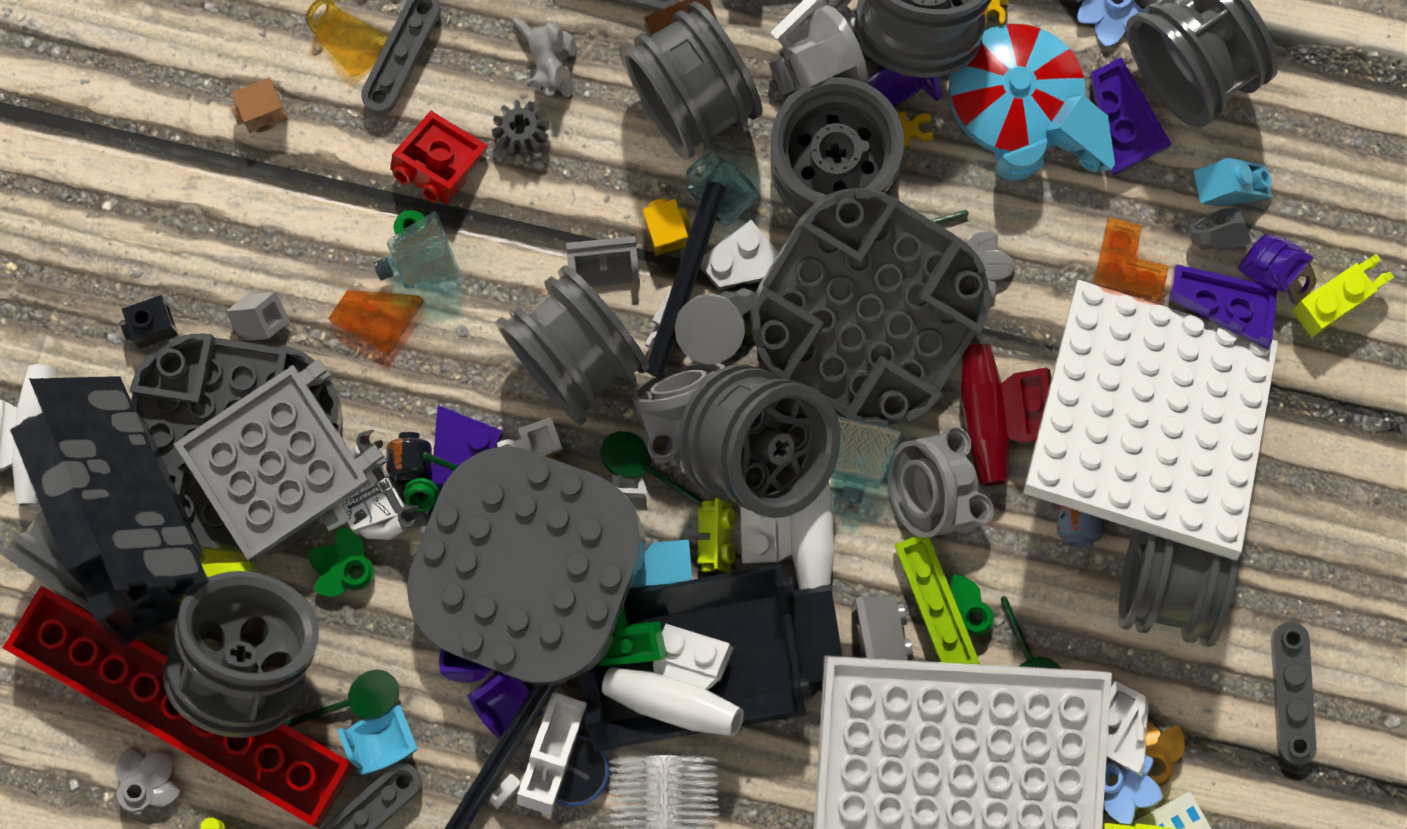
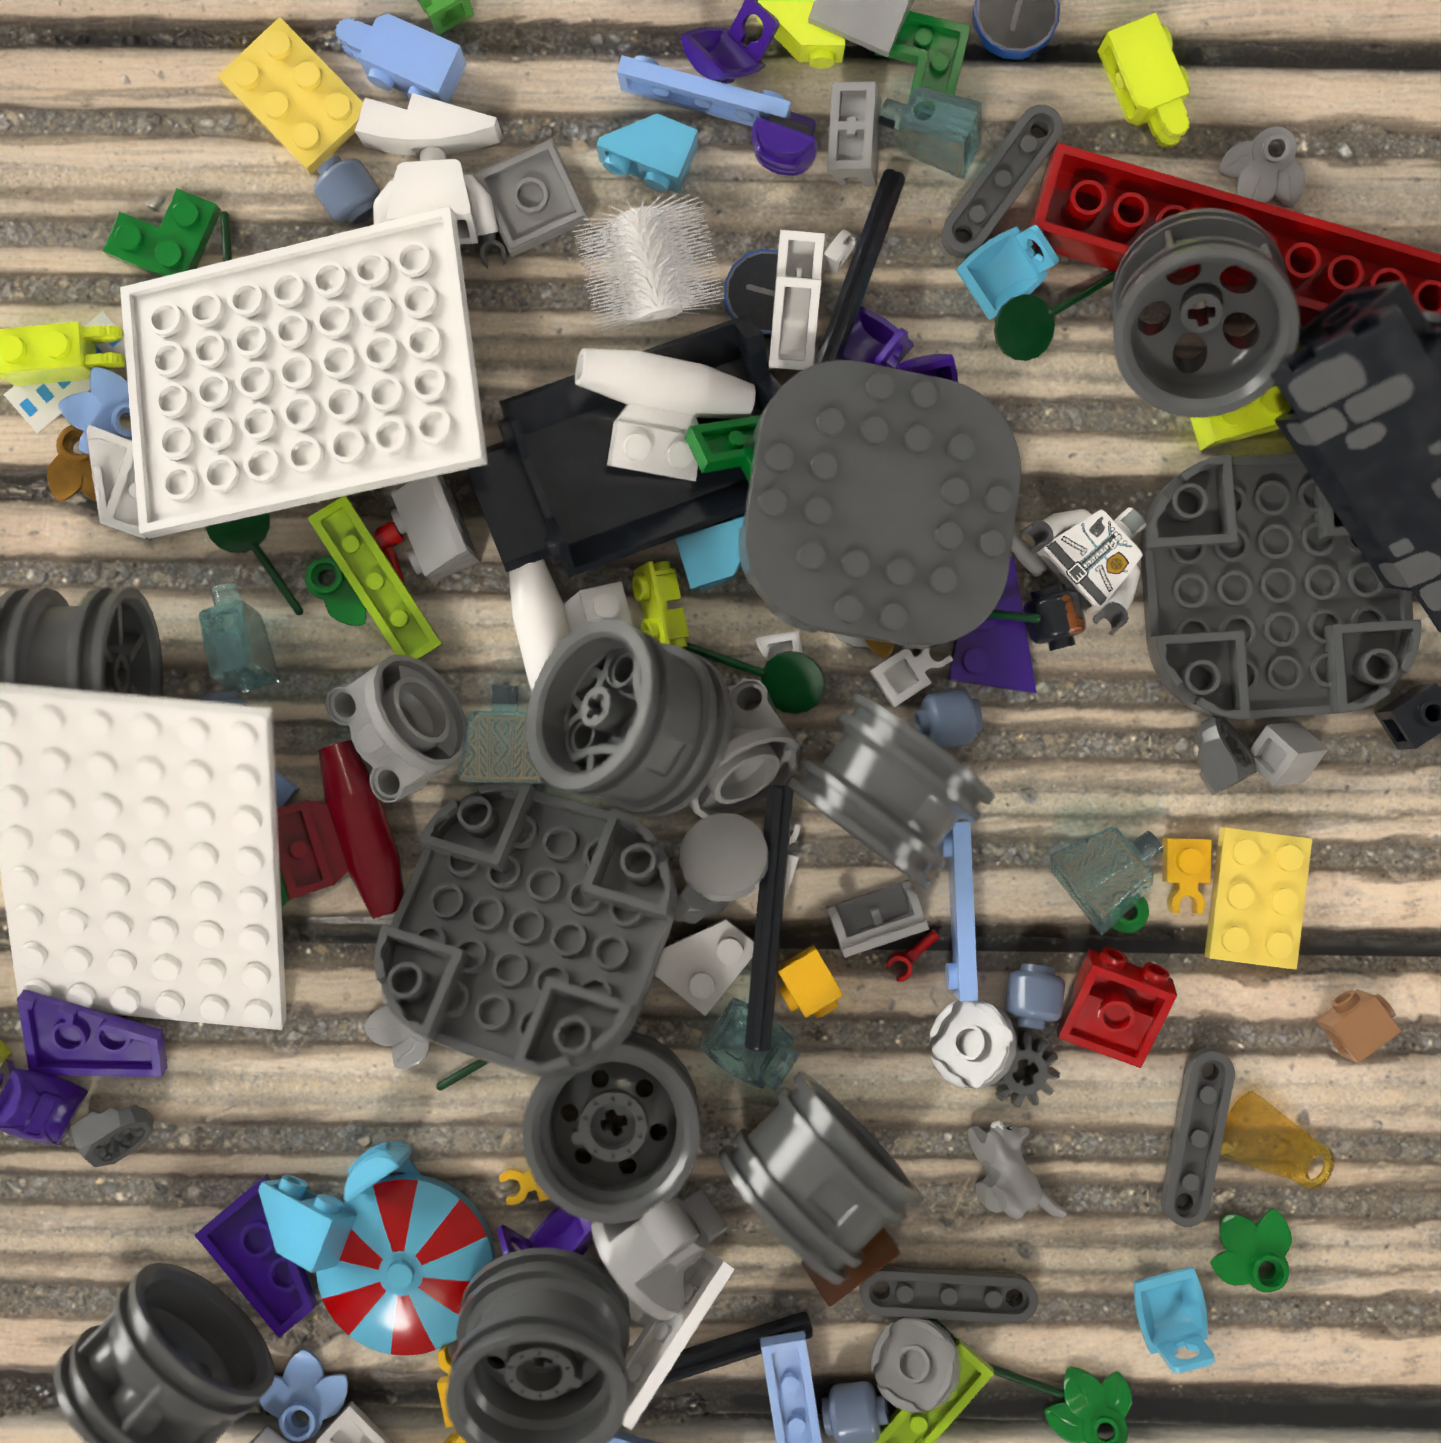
camera: 165 degrees right, 10 degrees up
light grey plate [174,359,388,562] -> none
green plate [308,527,374,597] -> none
clear orange wing [328,290,424,357] -> none
green plate [404,478,440,513] -> none
clear orange plate [1092,217,1169,302] -> none
medium azure slope [1194,158,1272,207] -> none
none -> clear light blue torso [199,583,281,694]
none -> red hand [374,521,405,583]
none -> red hand [886,930,940,982]
none -> sand blue head [914,689,983,749]
none -> tile [930,999,1016,1089]
none -> light blue plate [940,820,978,1001]
none -> sand blue head [1005,963,1065,1030]
none -> yellow plate [1162,838,1212,914]
none -> dark grey rock [1195,716,1257,796]
none -> light yellow plate [1204,827,1312,970]

